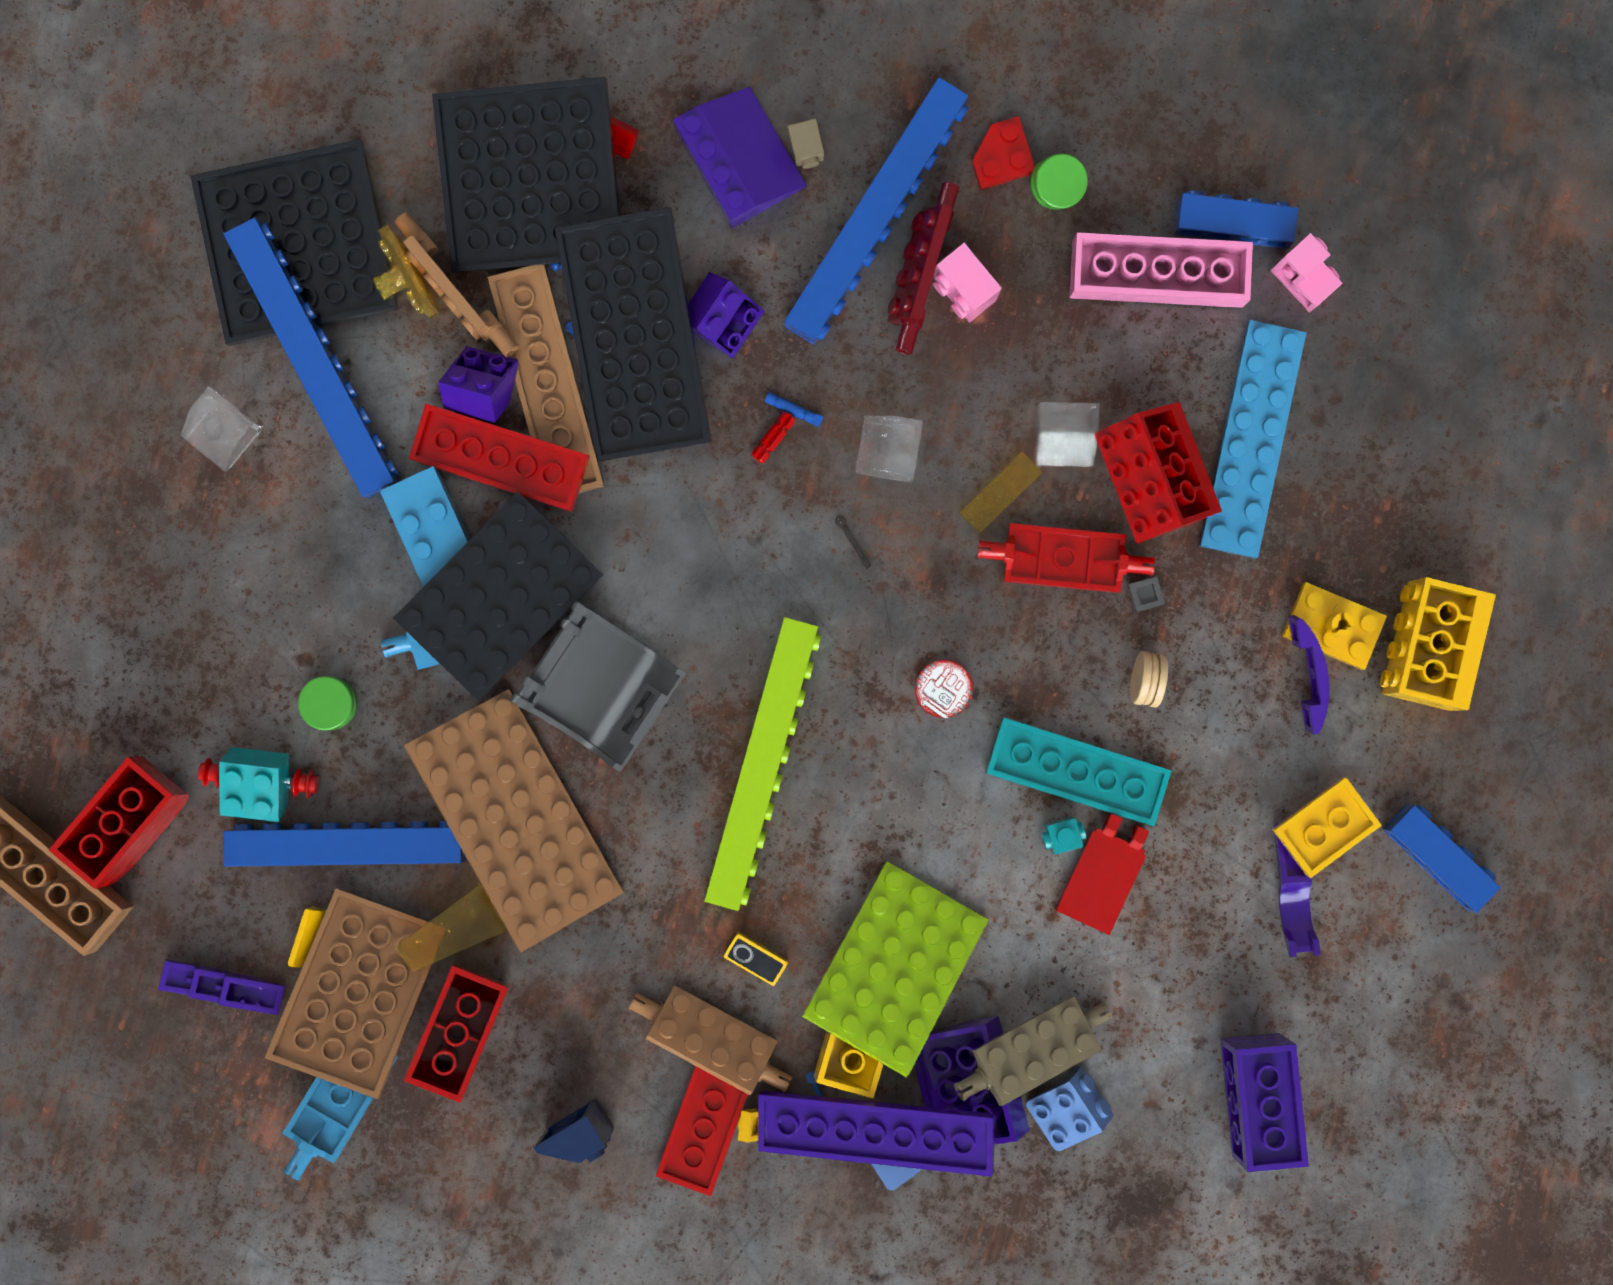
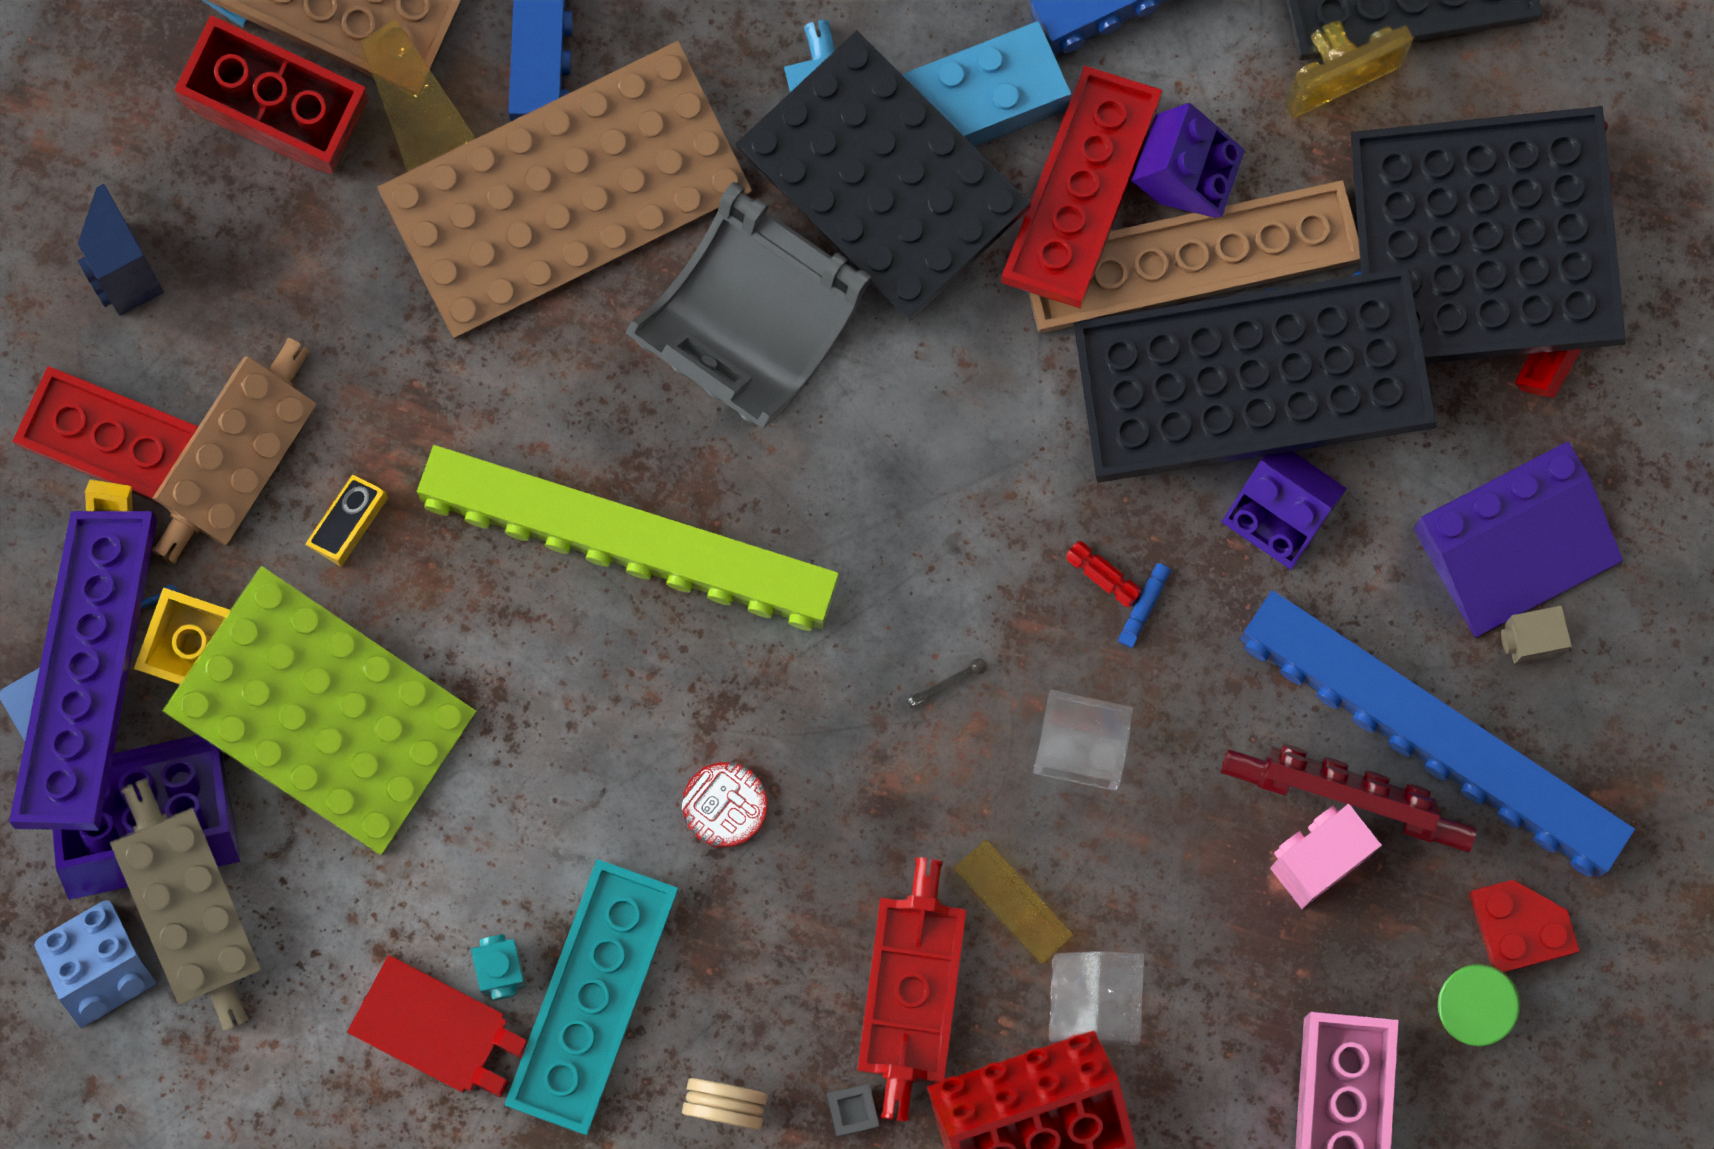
camera: 90 degrees right, 10 degrees down
medium nougat plate [395,212,519,358] -> none

